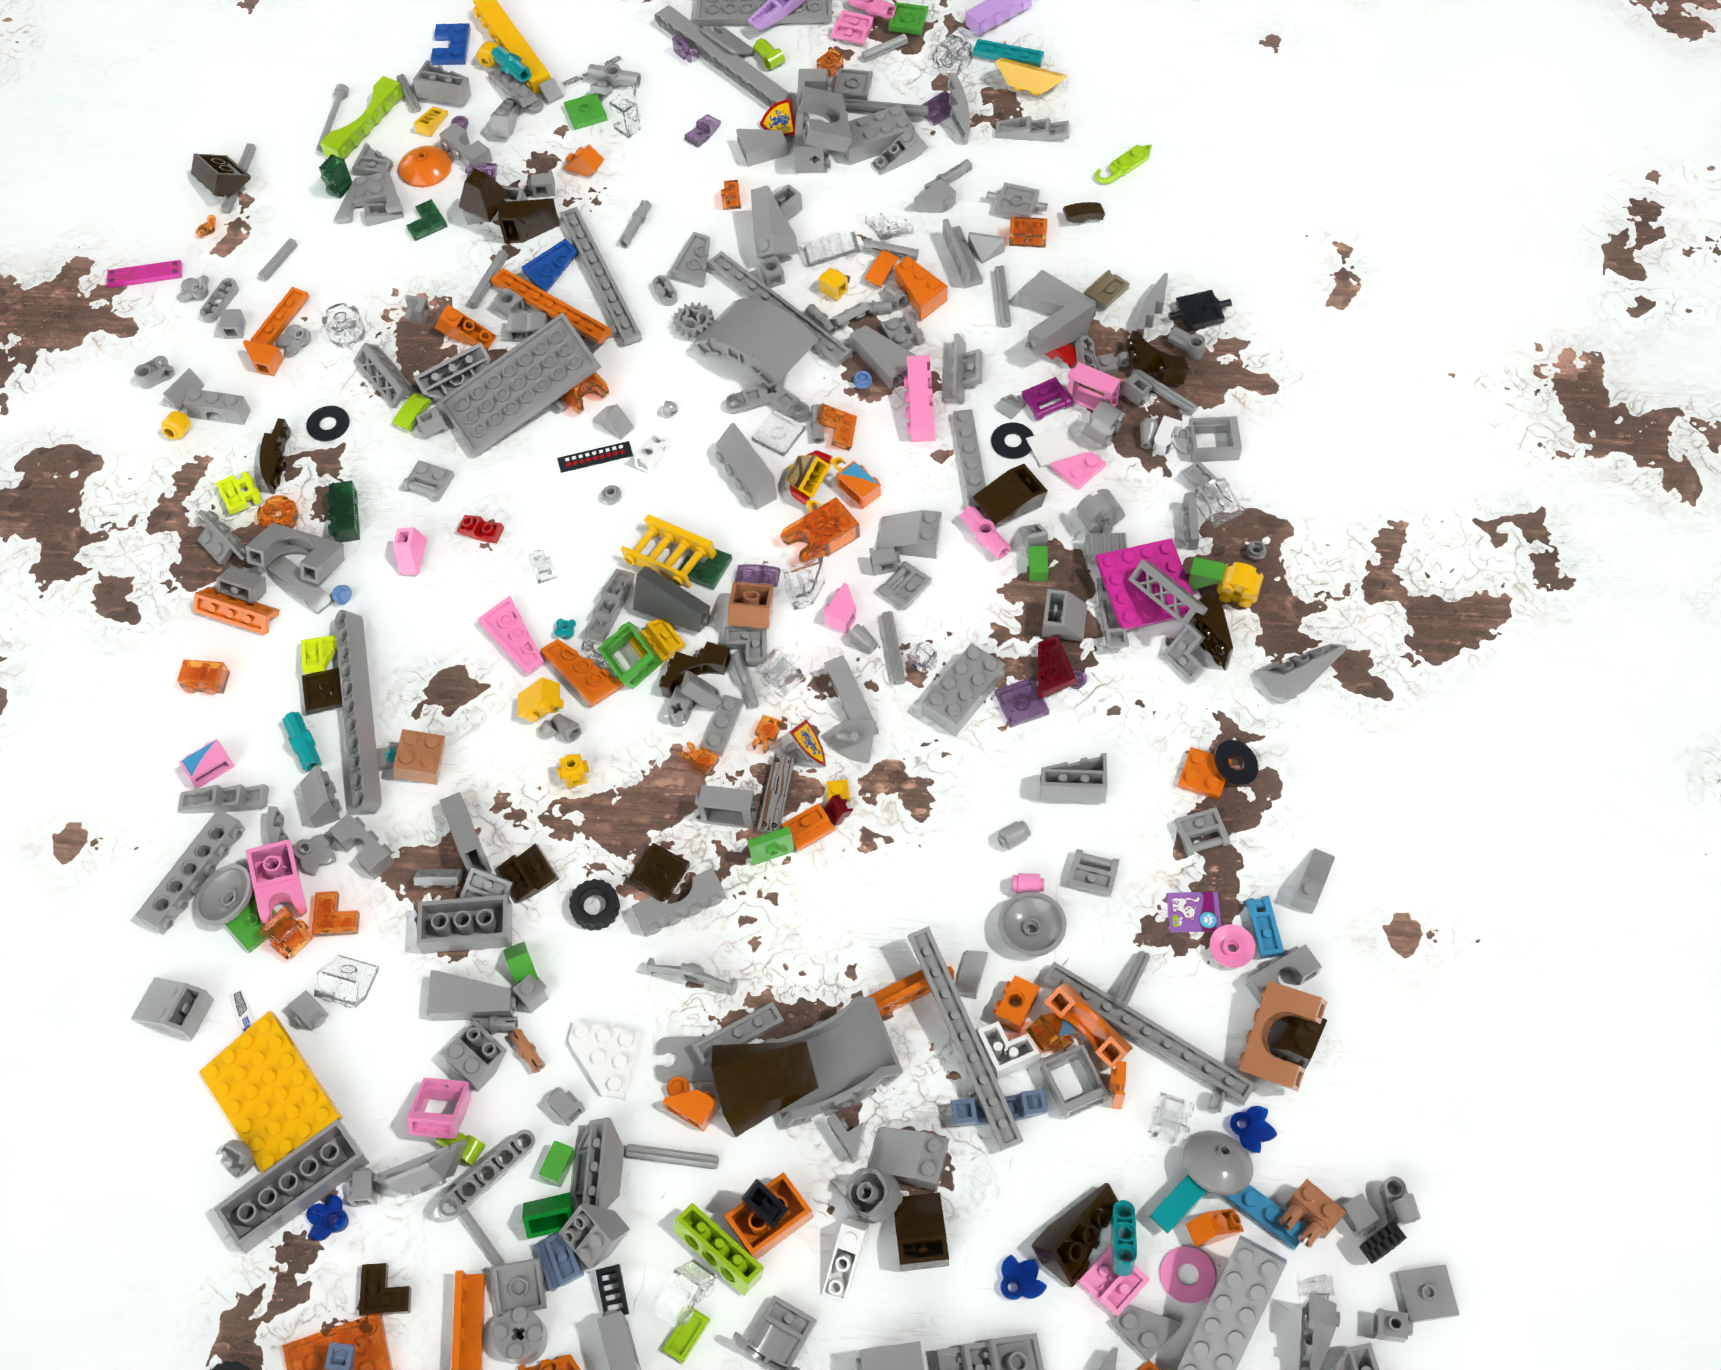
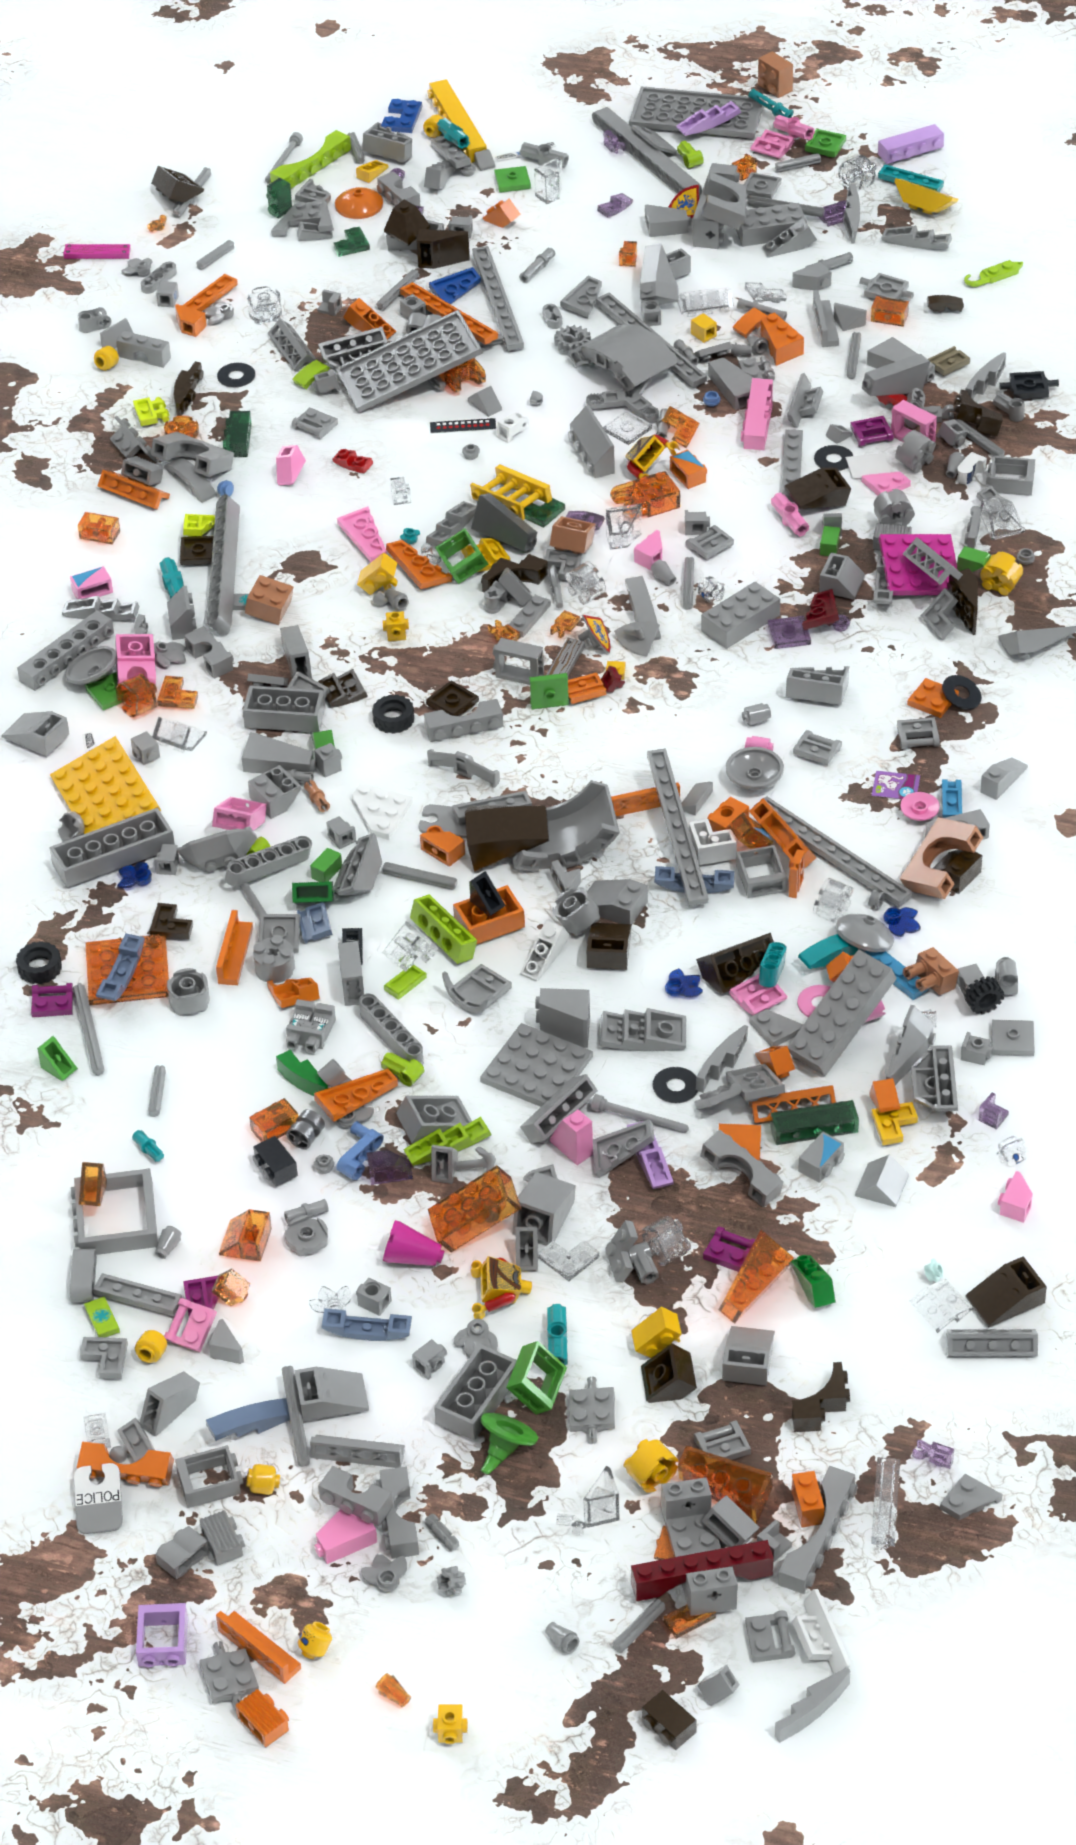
camera: 10 degrees right, 15 degrees down
light grey slope [559,1202,630,1270] -> none
light grey plate [590,80,613,95] -> none
light grey slope [876,510,942,559] -> none
light grey axle [1115,951,1150,1008] -> none

